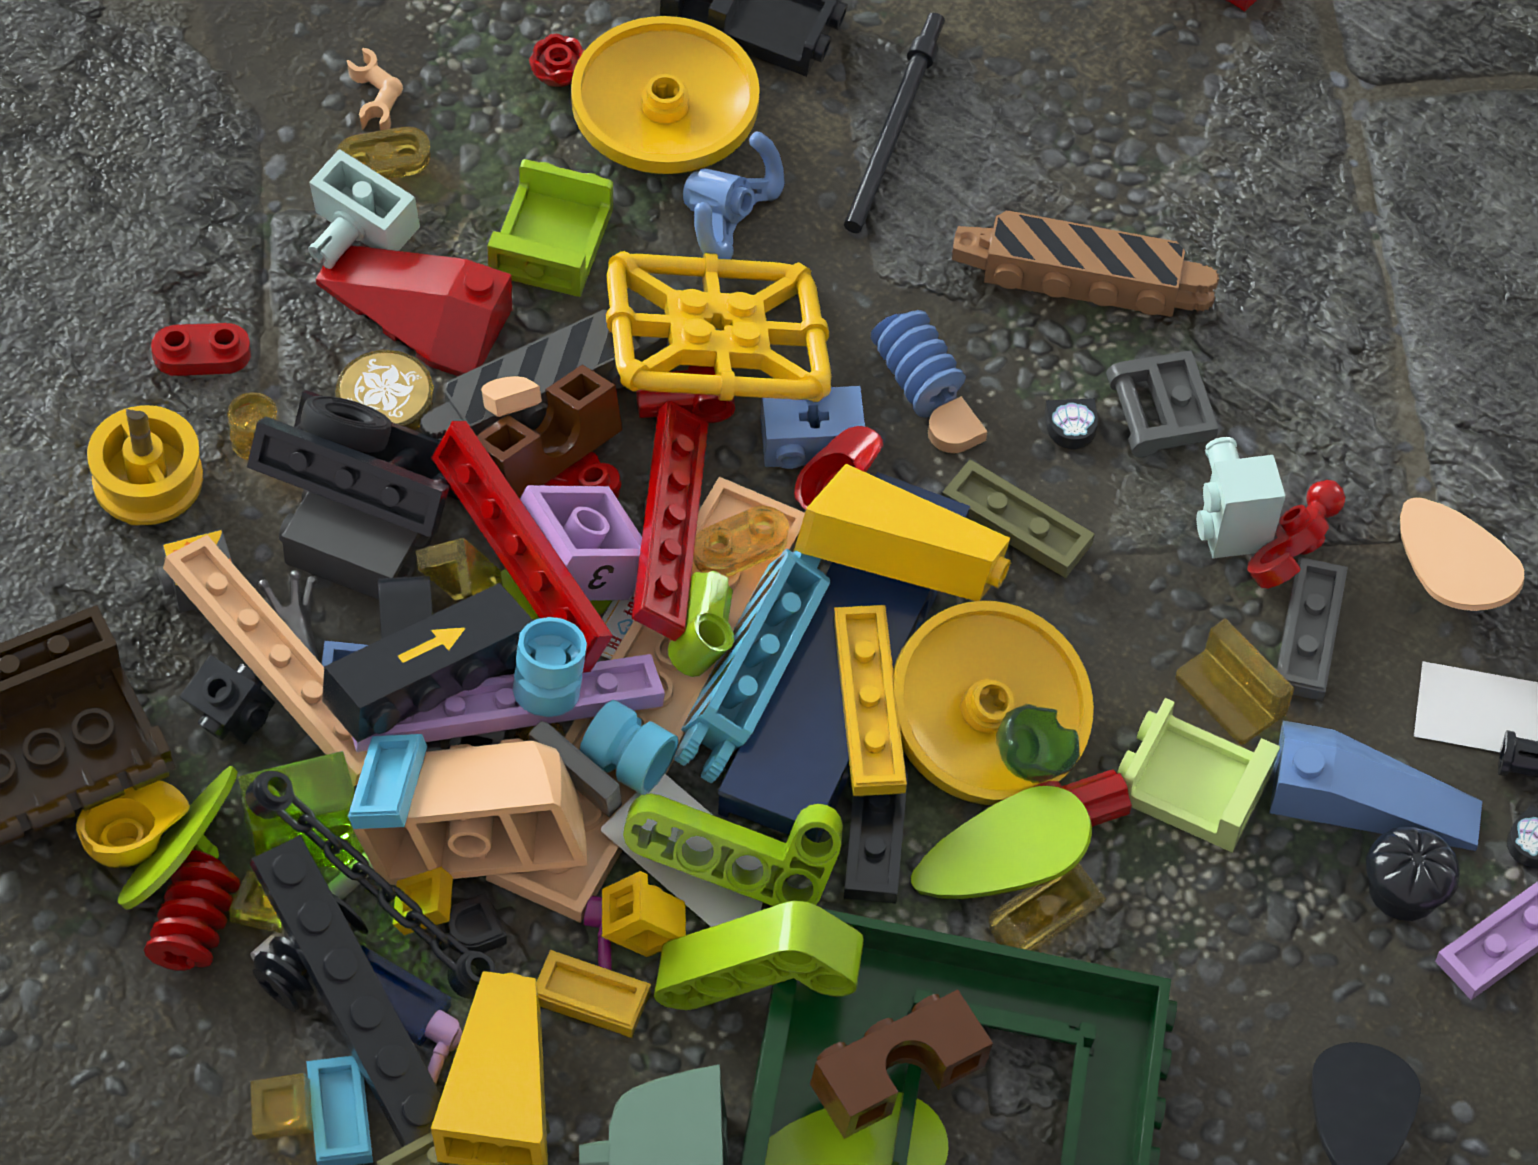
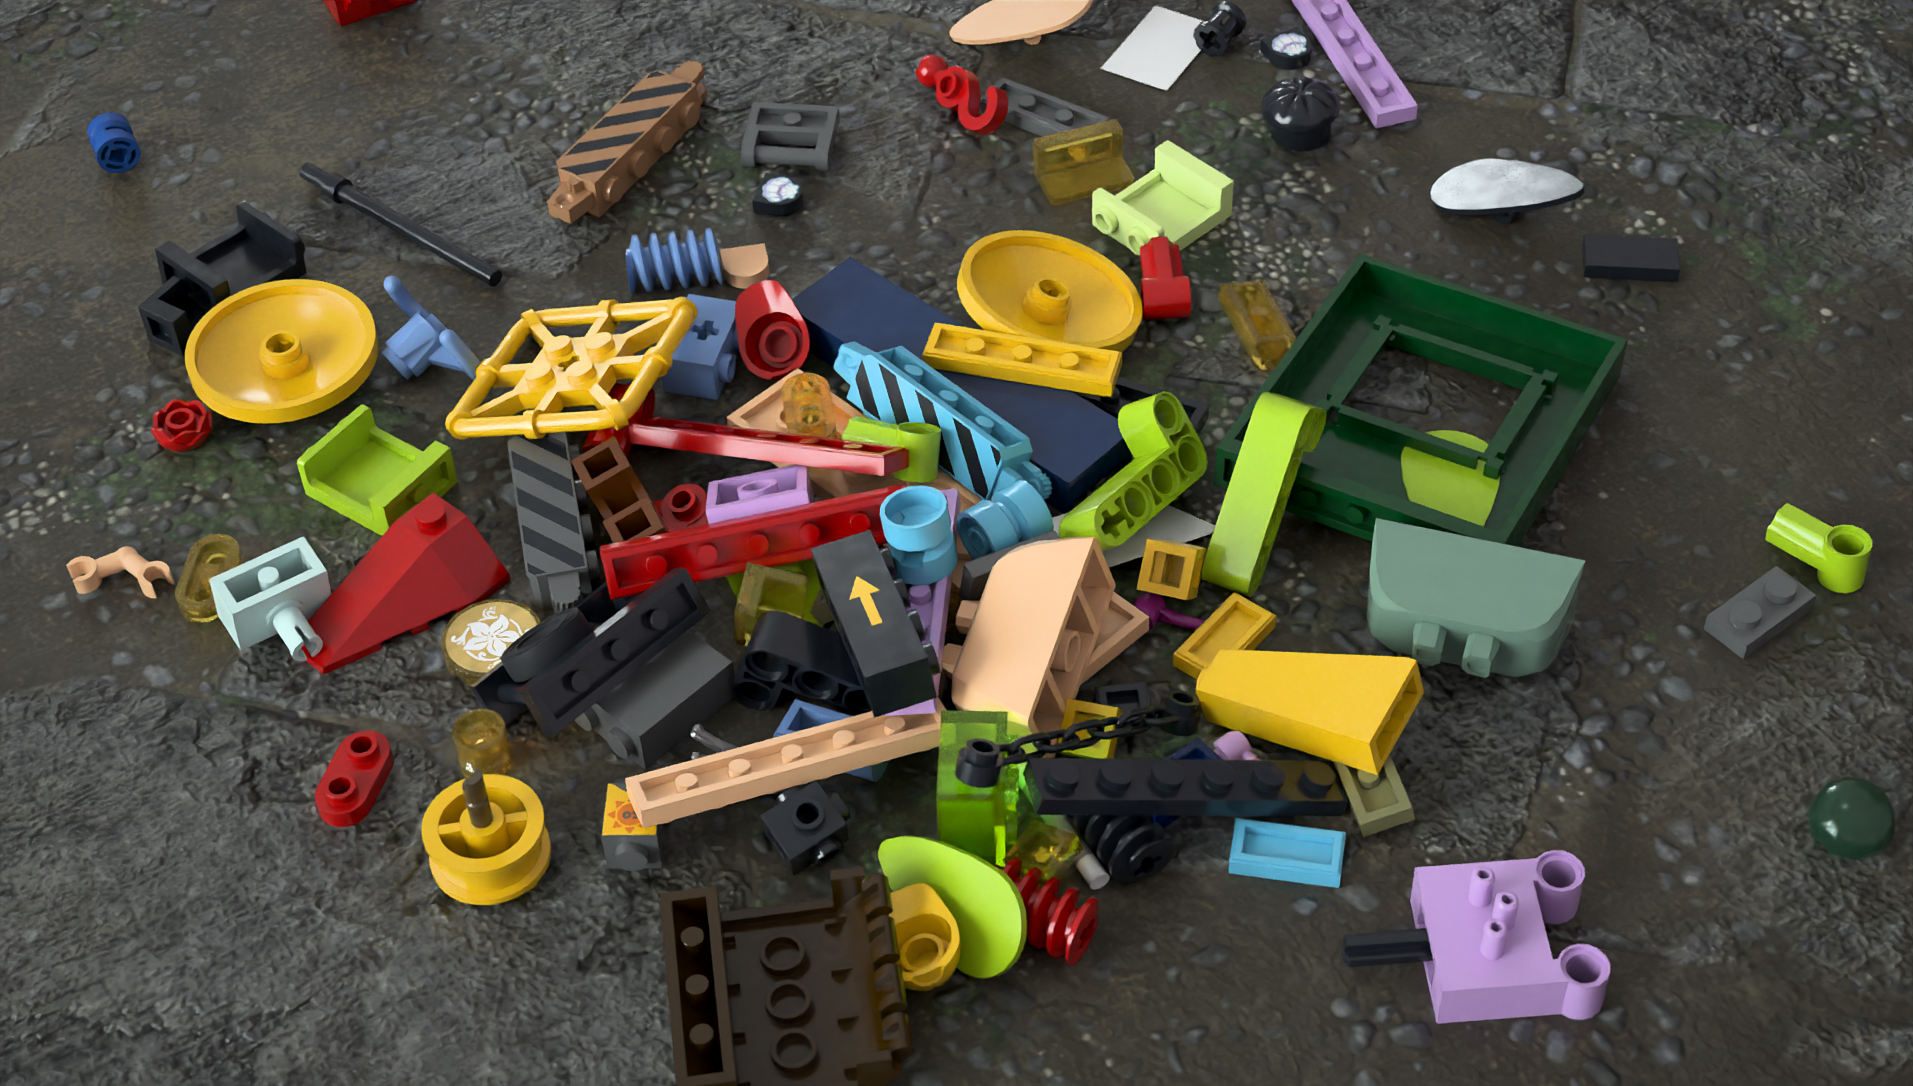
camera: 65 degrees left, 10 degrees down
clear yellow plate [251,1073,312,1140] -> none
medium azure tile [348,734,428,829] -> none
light nougat tile [481,376,542,417] -> none
yellow slope [794,464,1011,601] -> none
reddish brown arch [810,990,993,1139] -> none
lime shield [911,786,1092,899] -> none
olive plate [942,459,1095,578] -> none
clear green hair [996,704,1080,783] -> none
light aqua brick [1196,437,1285,559] -> none
medium blue wedge [1270,720,1482,851] -> none

